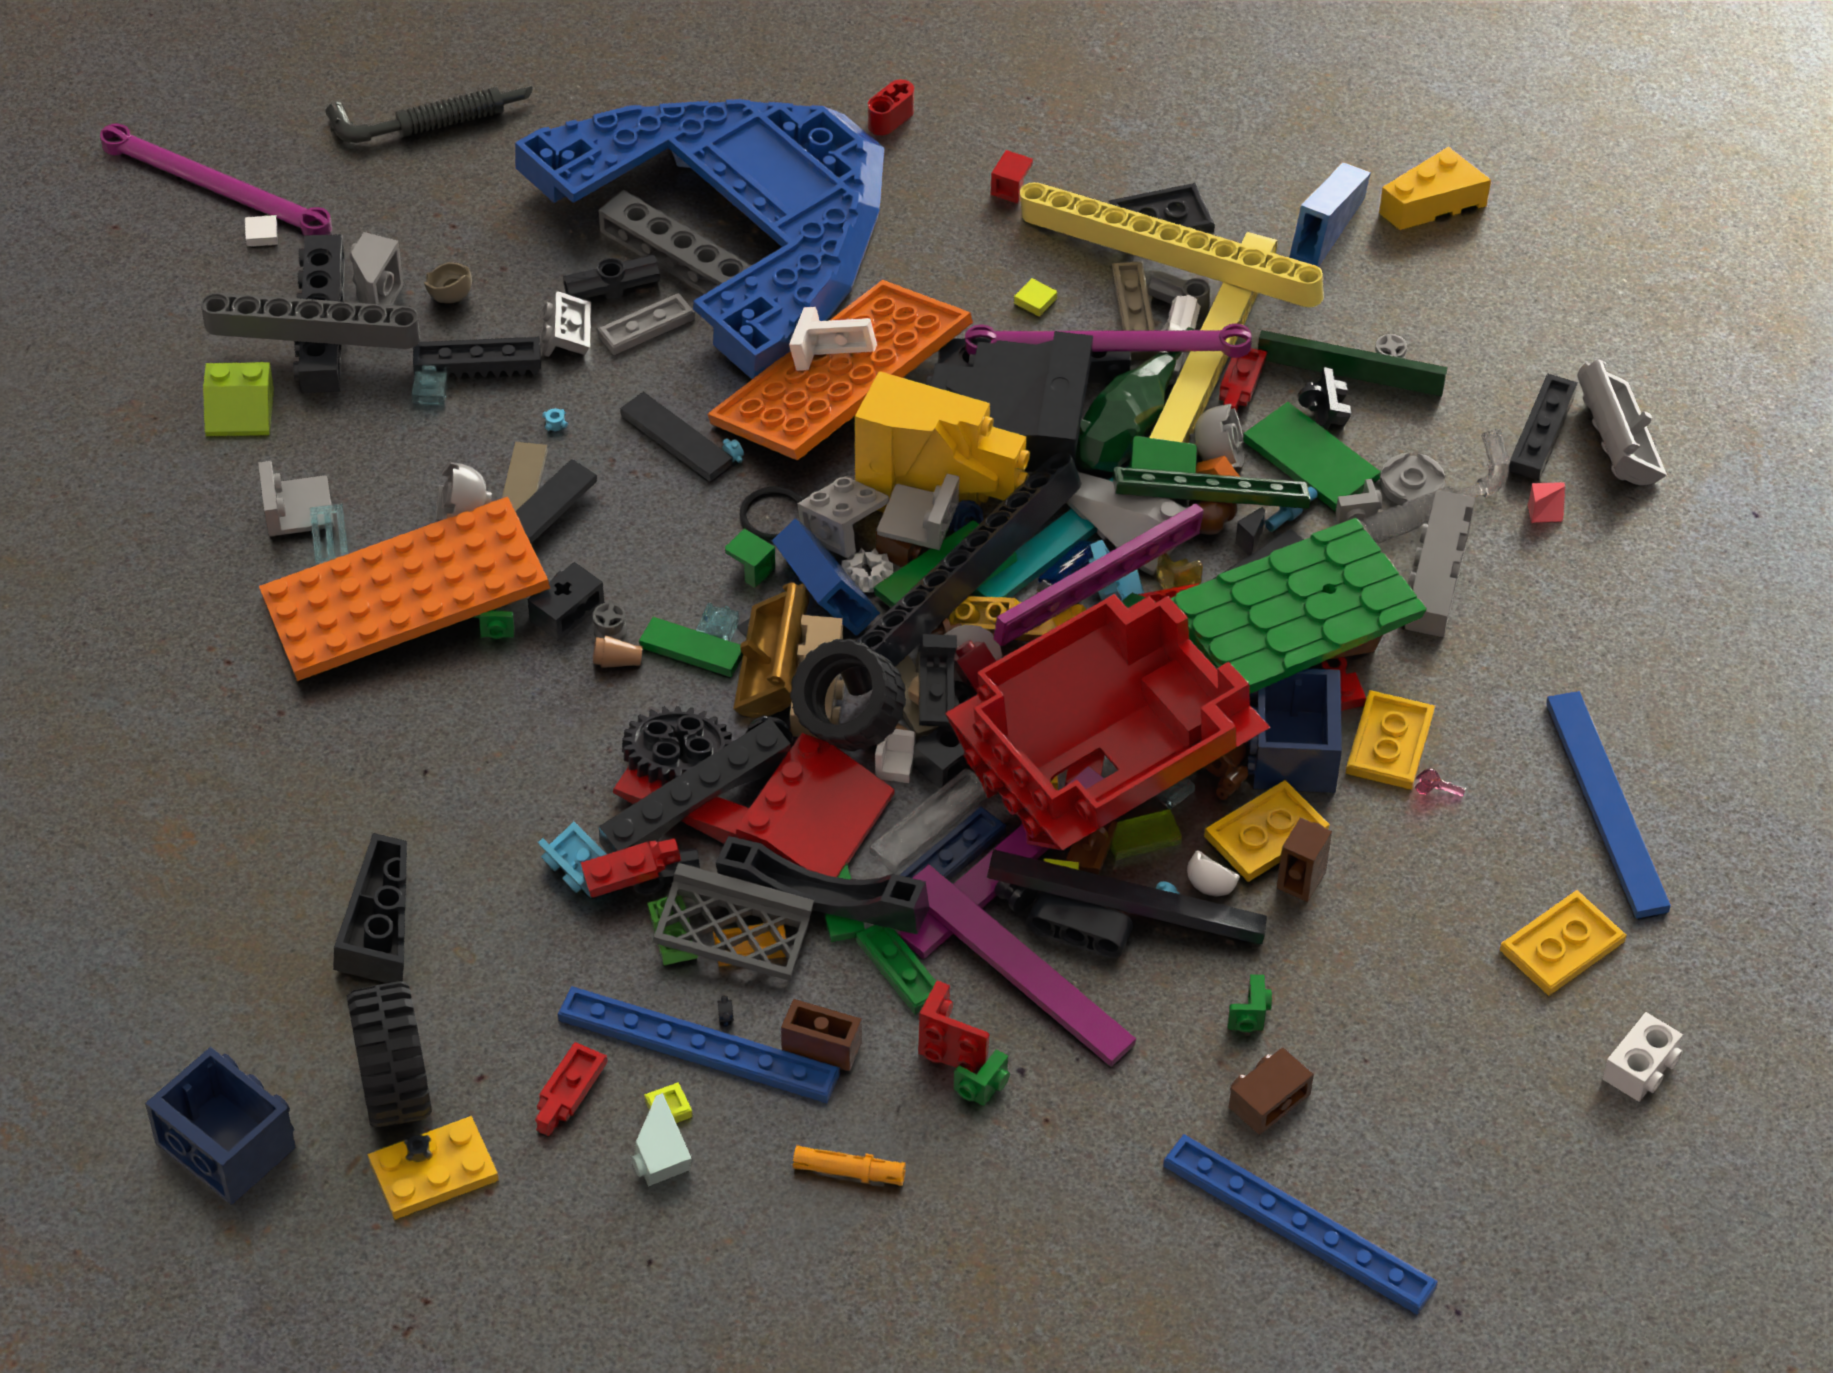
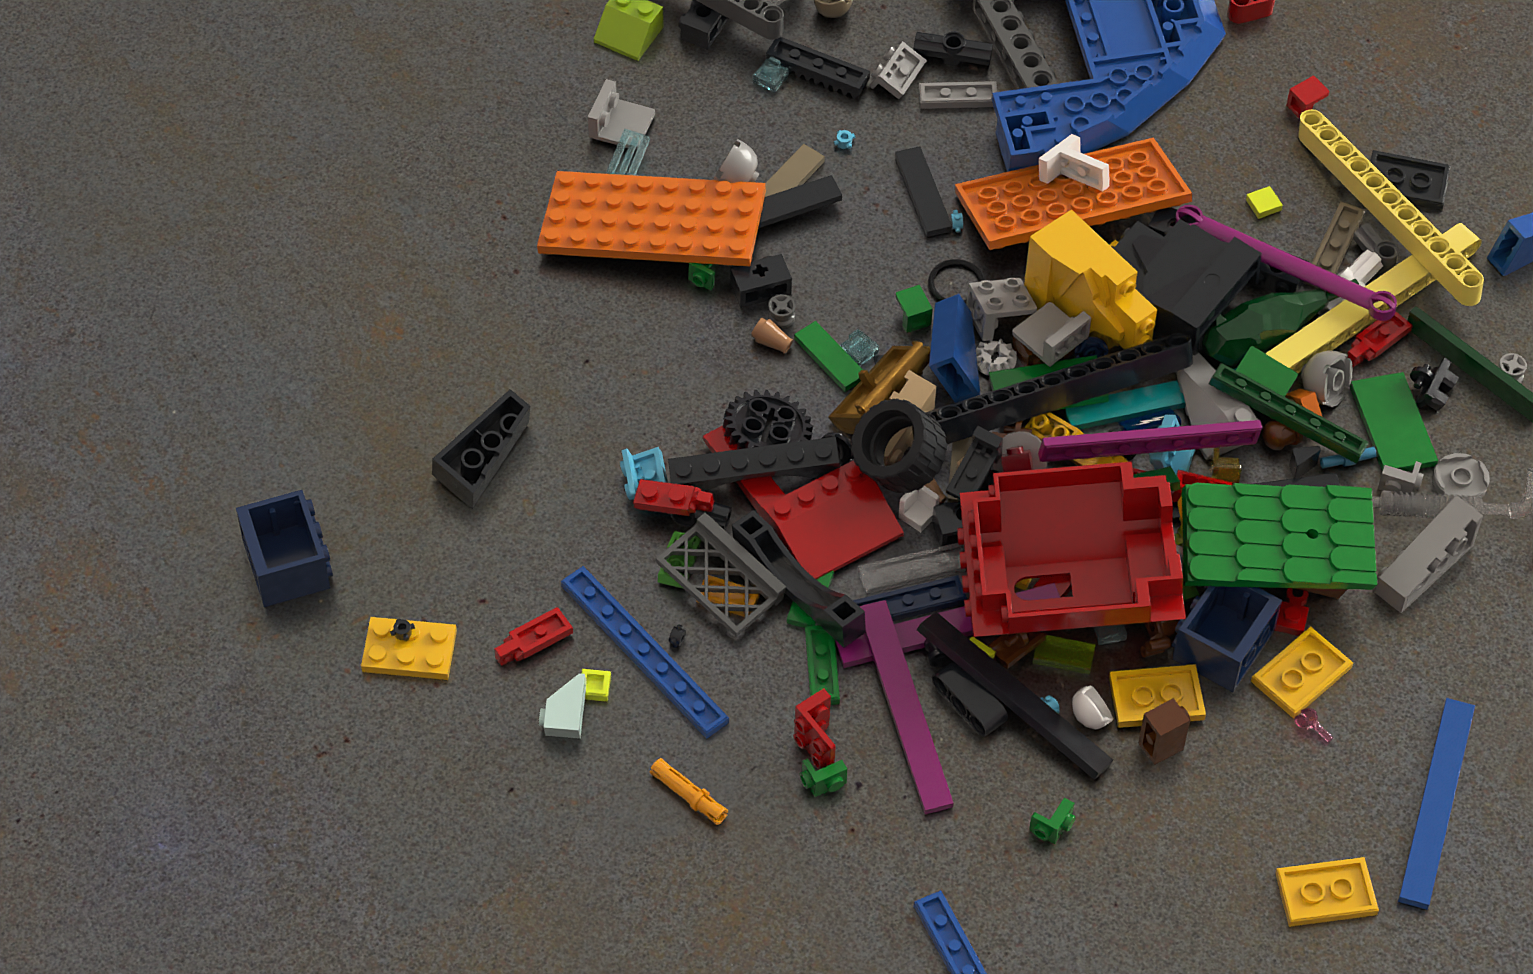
camera: 30 degrees right, 5 degrees up
black tyre [346,981,432,1128] -> none
reddish brown brick [781,999,862,1071] -> none
reddish brown brick [1229,1047,1314,1135] -> none

